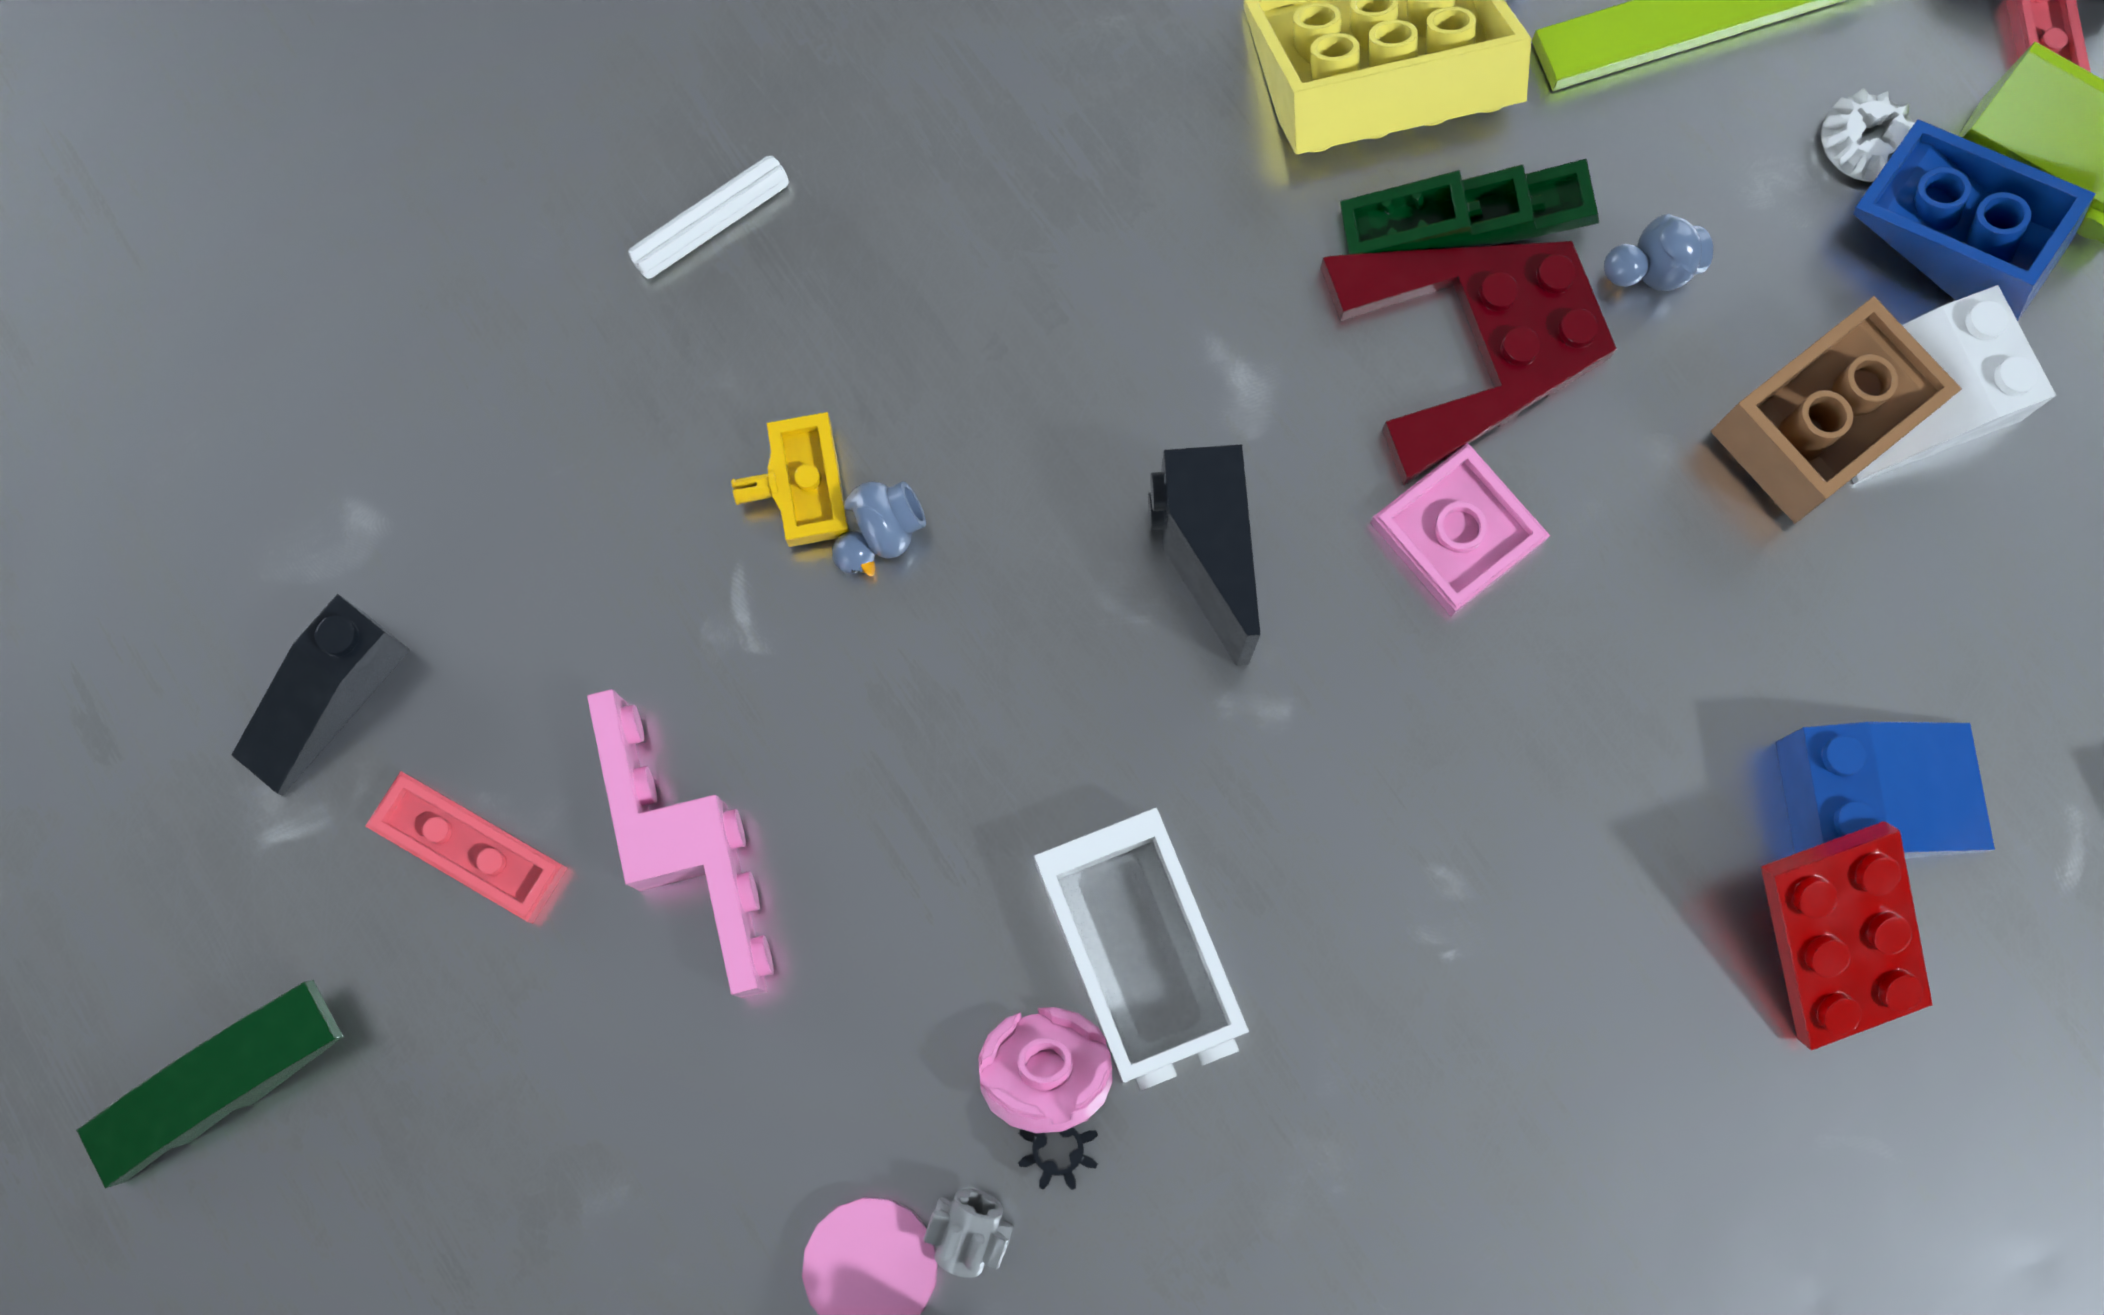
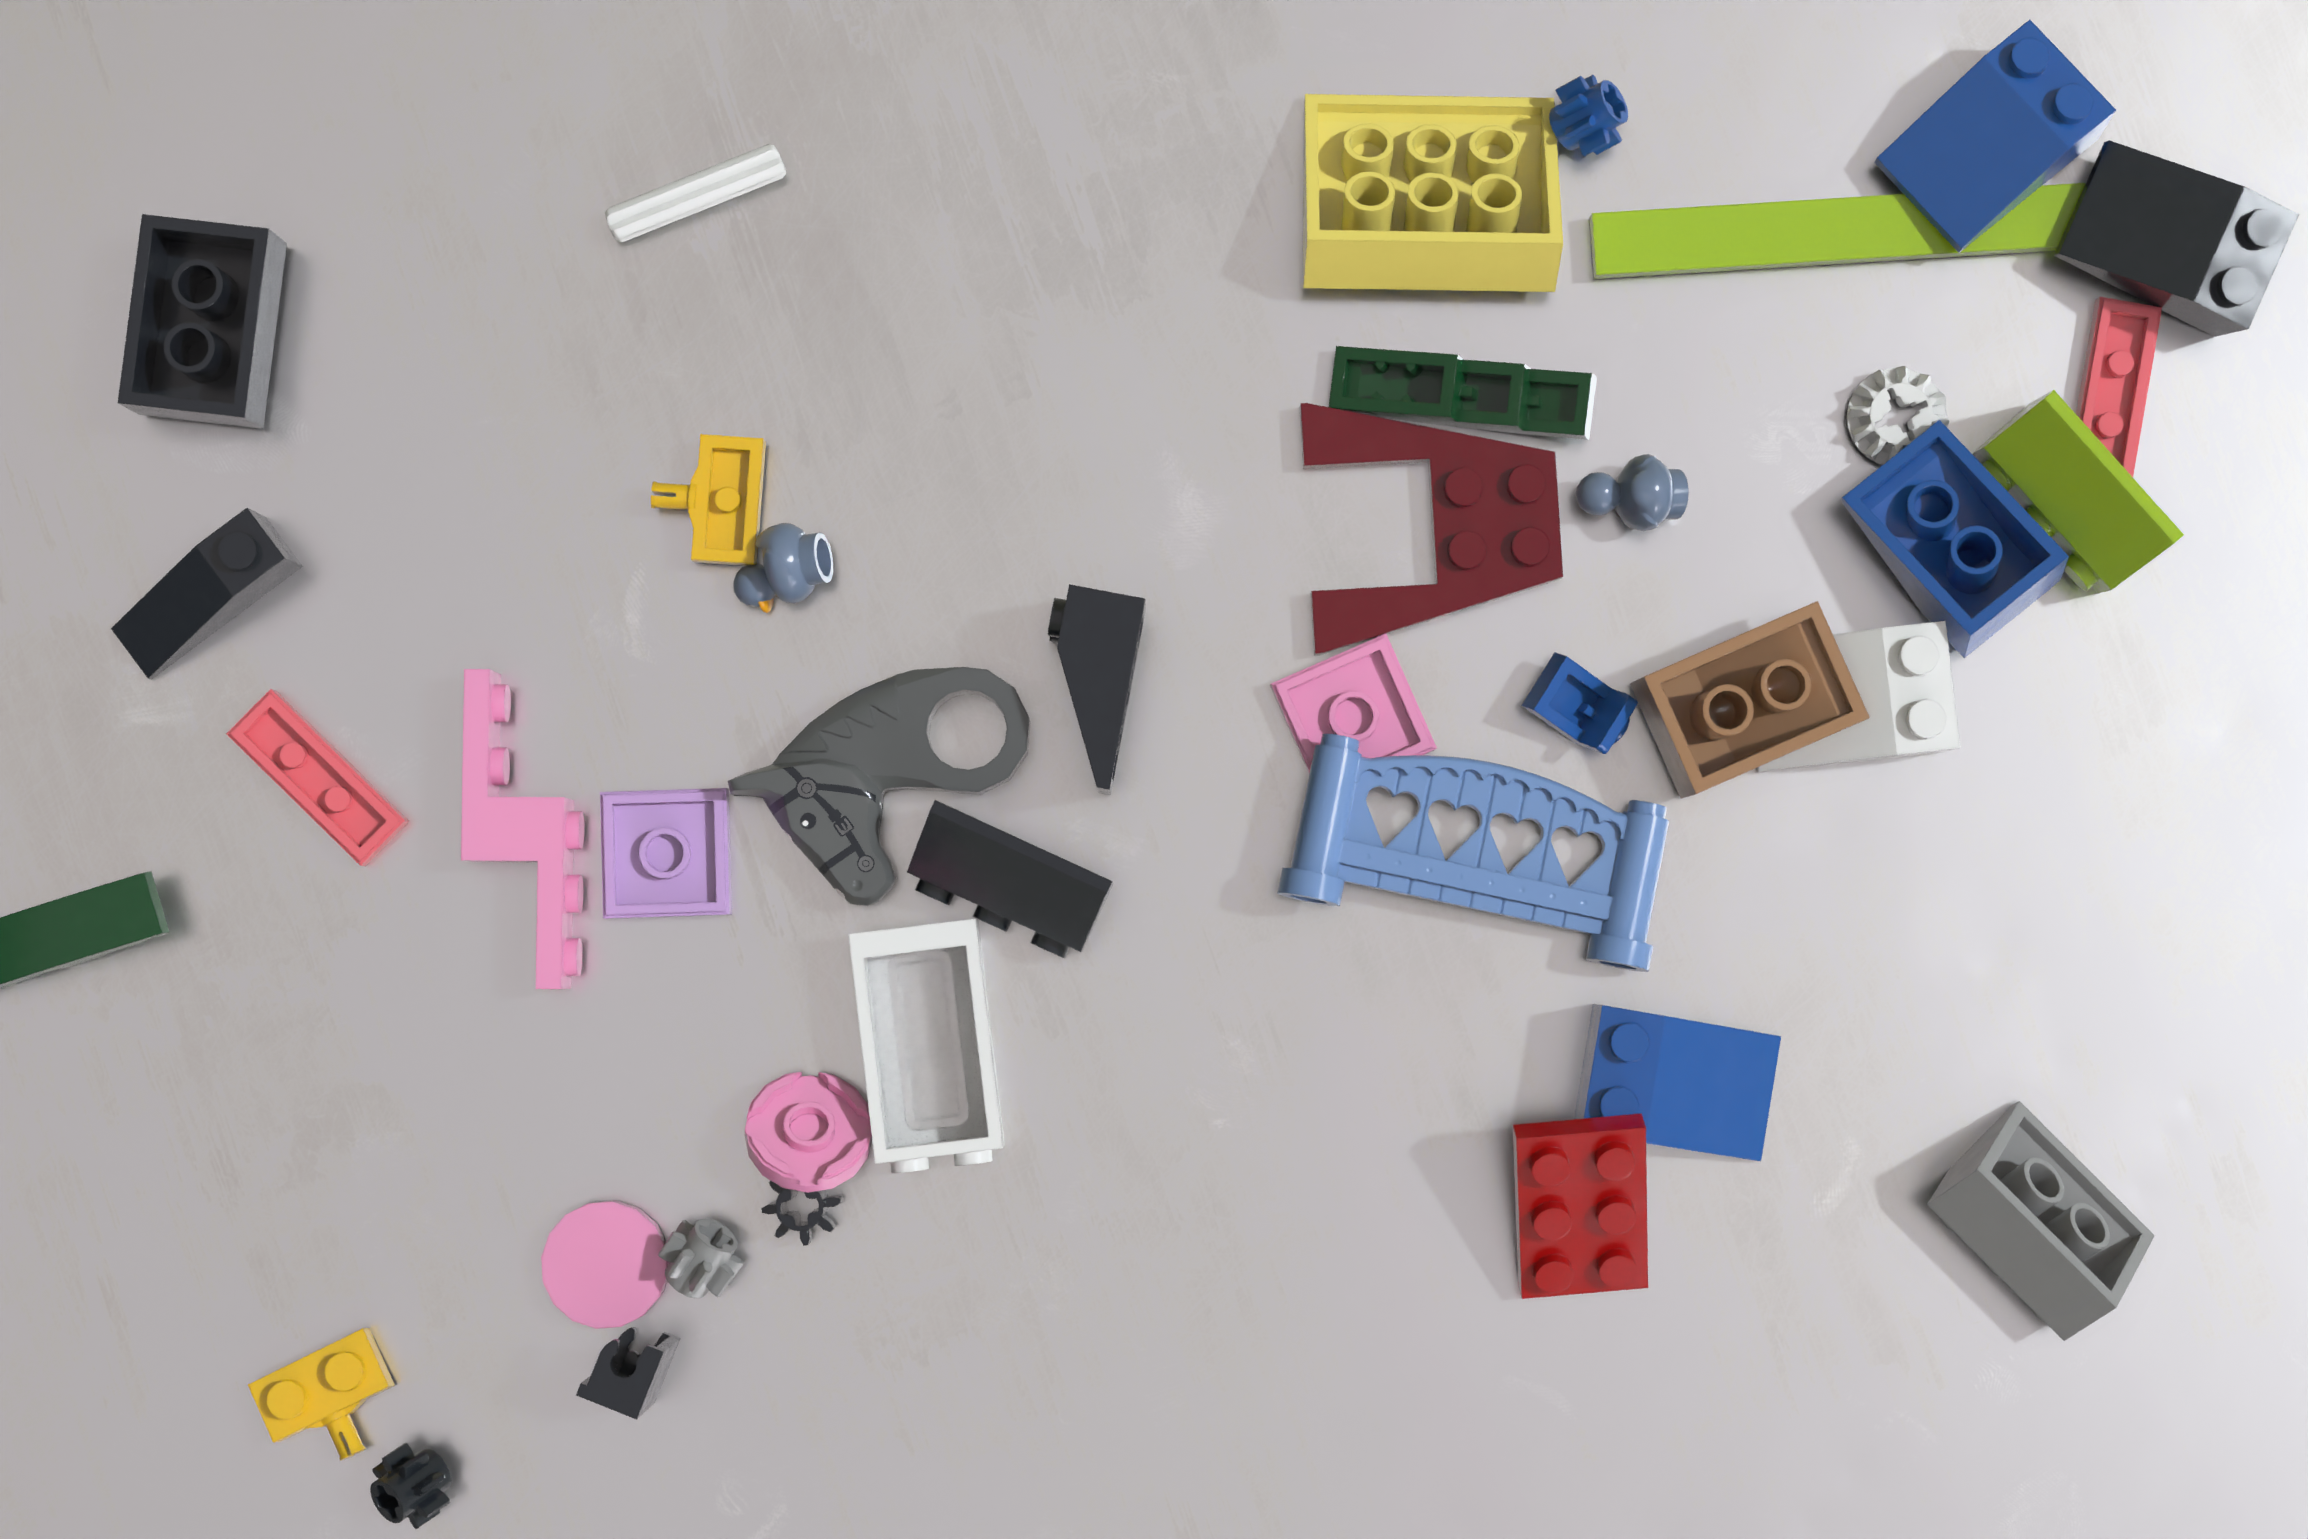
camera: 10 degrees right, 10 degrees up
none -> black brick [118,214,287,429]
none -> lavender tile [600,788,732,919]
none -> dark grey animal [727,667,1030,906]
none -> black slope [907,800,1113,959]
none -> medium blue piece [1277,734,1669,972]
none -> blue bracket [1521,652,1638,754]

